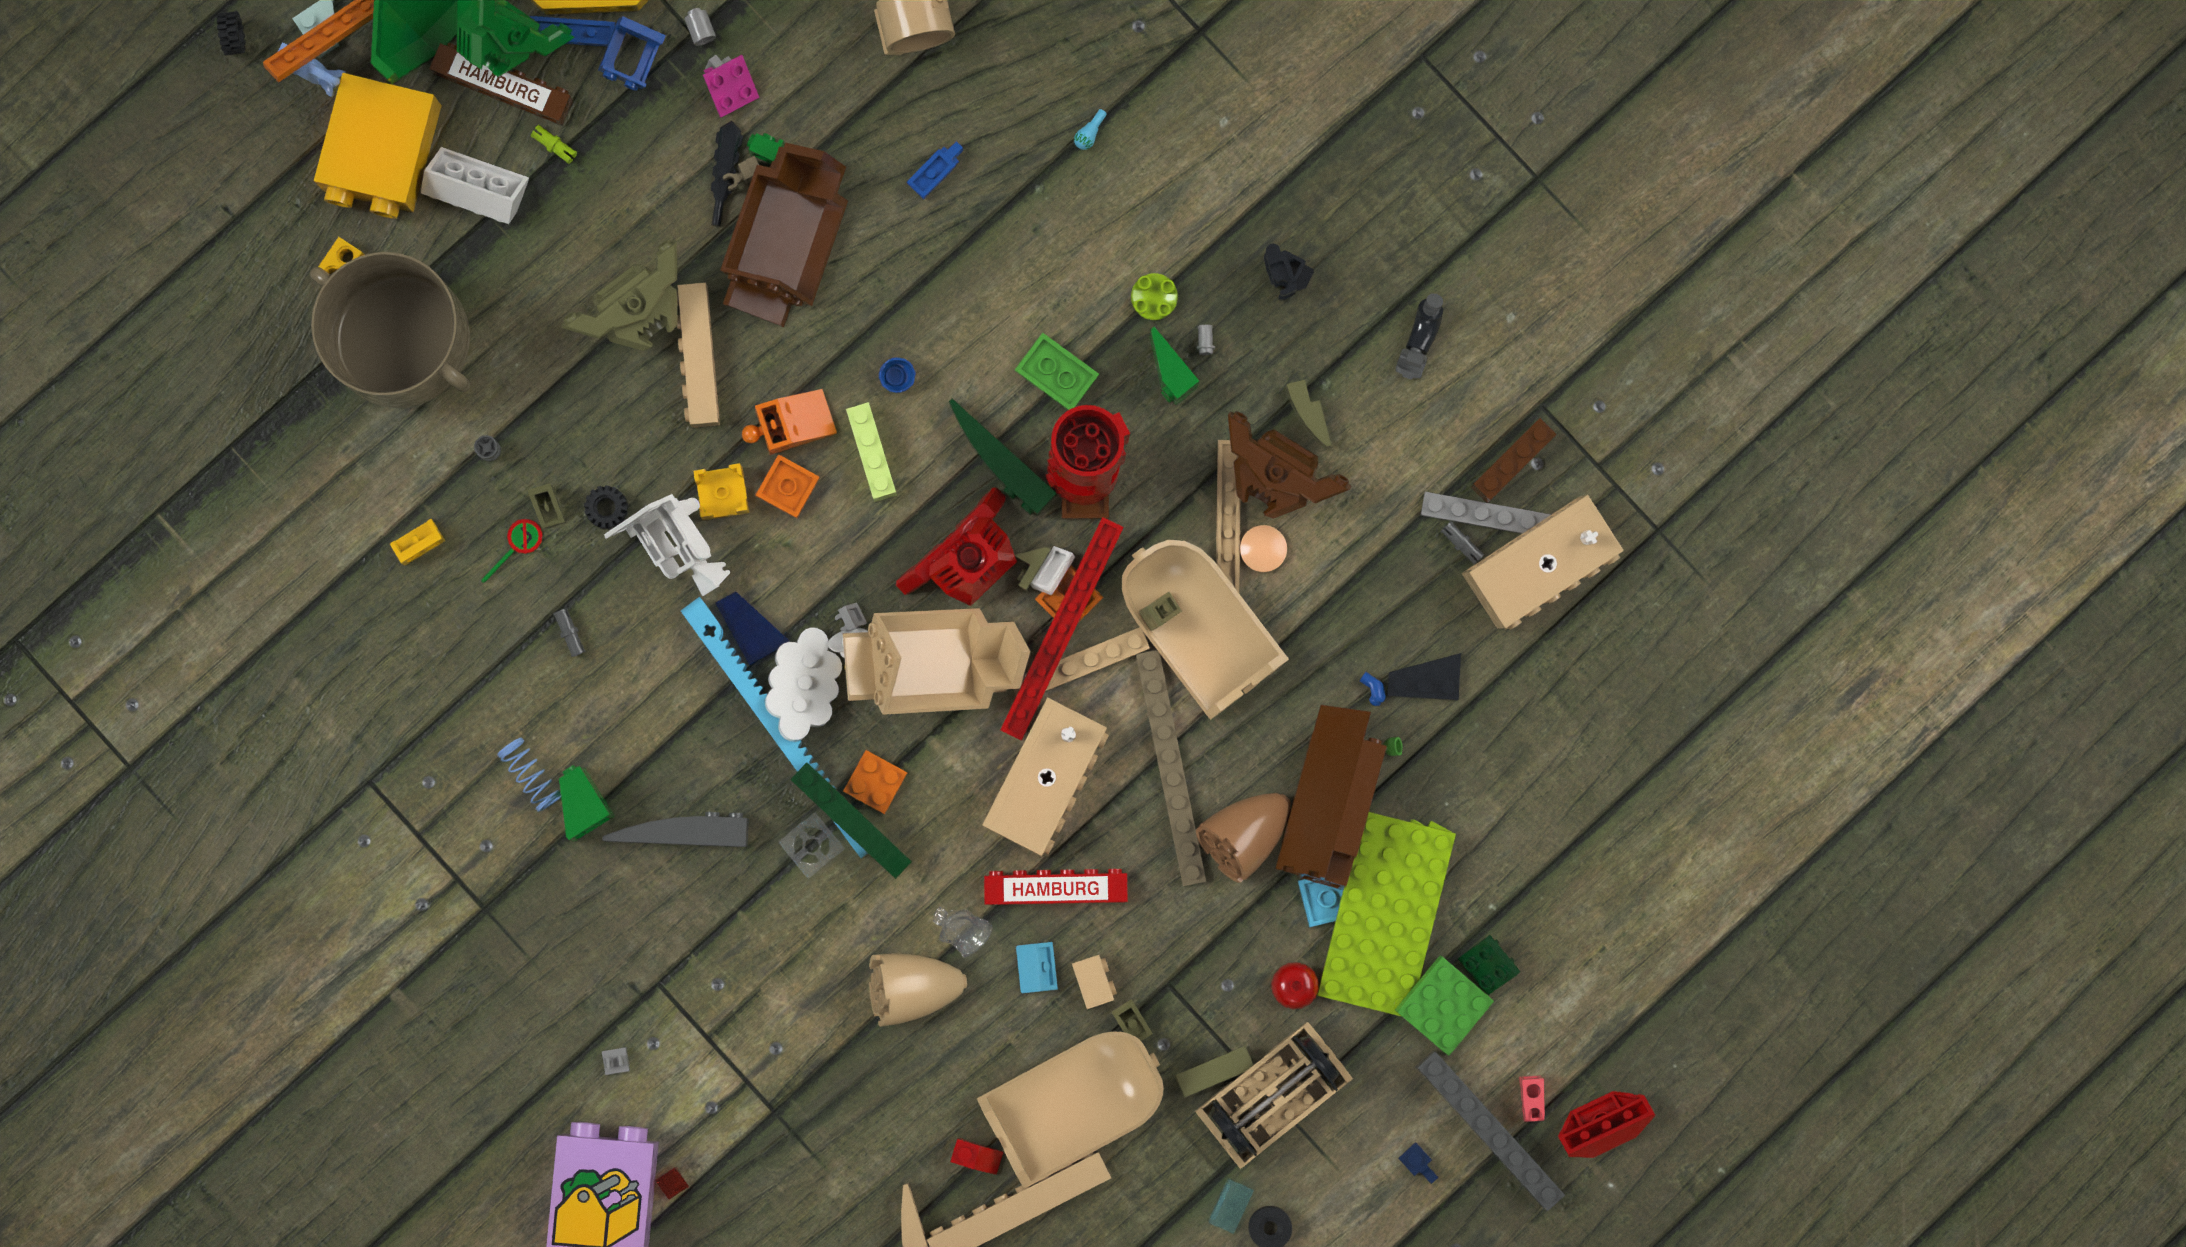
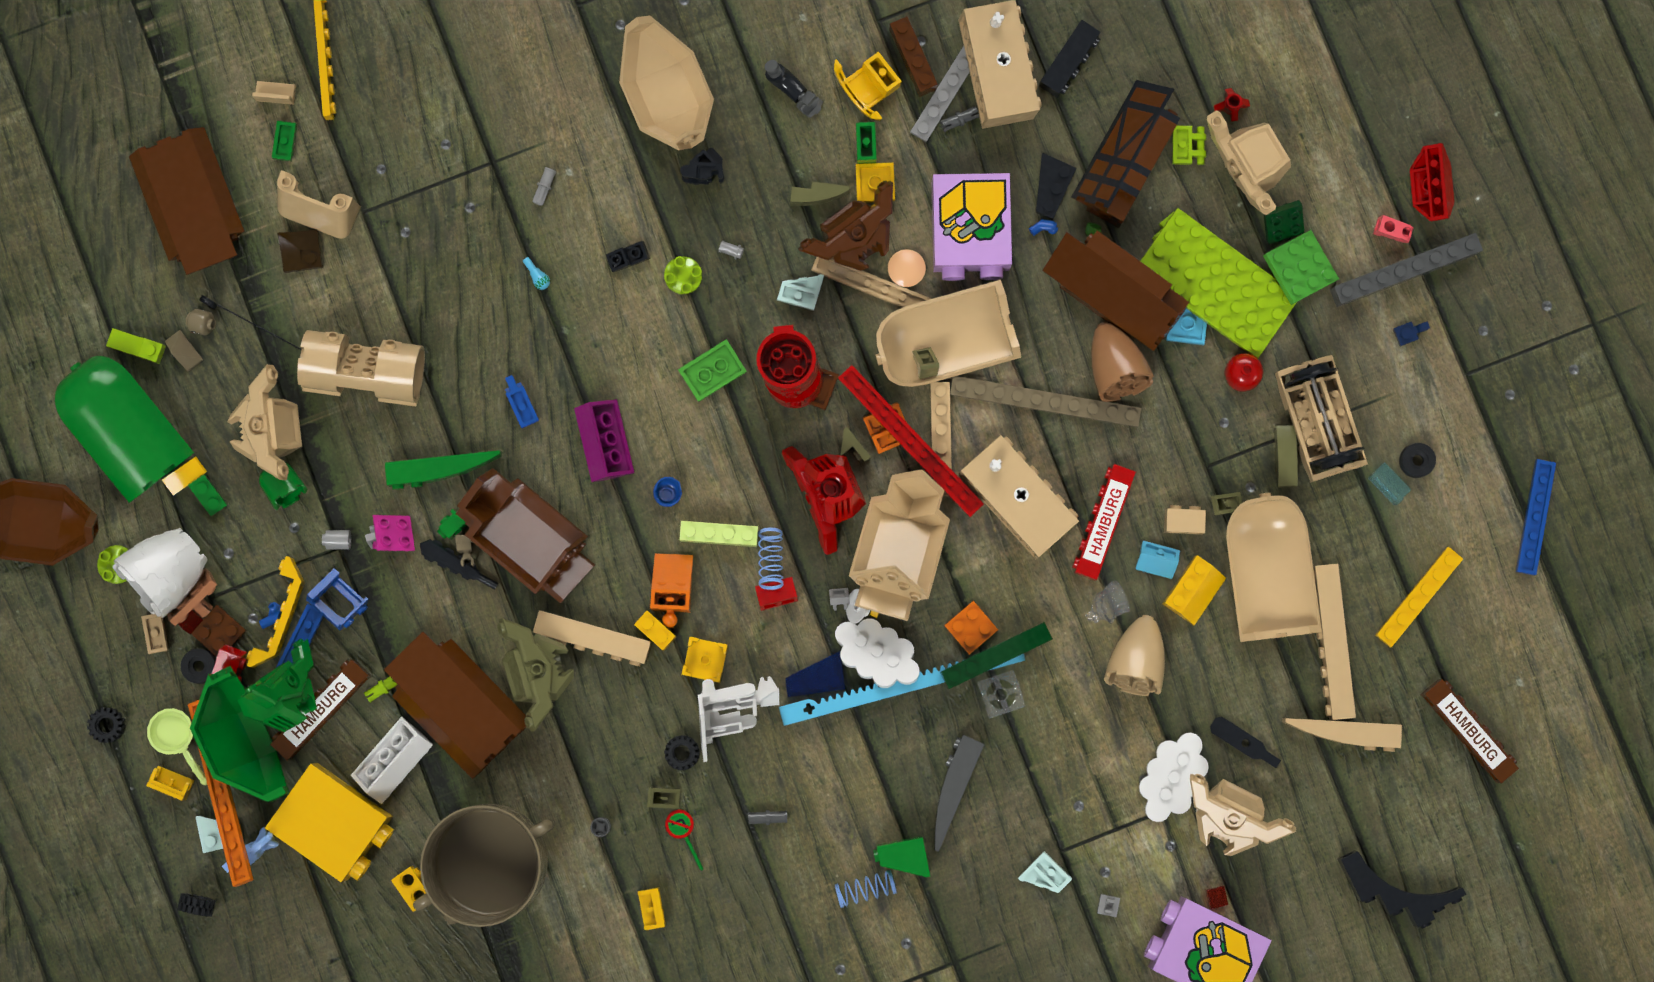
camera: 65 degrees left, 0 degrees up
orange plate [756,454,820,518] -> none
dark green slope [949,399,1056,516] -> none
red slope [950,1138,1003,1175] -> none
white tile [1030,546,1075,595] -> none
green slope [1150,327,1199,405] -> none
none -> reddish brown panel [384,632,526,779]
none -> green slope [385,450,502,490]
none -> light grey axle [533,167,556,206]
none -> magenta slope [574,399,634,482]
none -> black slope [606,241,650,272]
none -> tan panel [619,16,714,150]
none -> yellow brick [634,611,676,651]
none -> red hinge [755,577,798,611]
none -> light blue piece [758,527,784,590]
none -> light aqua wing [777,274,824,311]
none -> yellow piece [834,52,902,121]
none -> green brick [856,122,877,164]
none -> yellow plate [856,162,895,203]
none -> brick [931,173,1012,281]
none -> light aqua wing [1018,851,1072,893]
none -> black brick [1039,20,1101,98]
none -> reddish brown panel [1071,80,1180,228]
none -> white plate [1139,733,1209,822]
none -> yellow slope [1162,555,1226,625]
none -> lime plate [1172,126,1206,165]
none -> tan helmet [1190,774,1296,856]
none -> tan helmet [1207,111,1291,215]
none -> black piece [1210,717,1281,768]
none -> red rock [1214,88,1250,122]

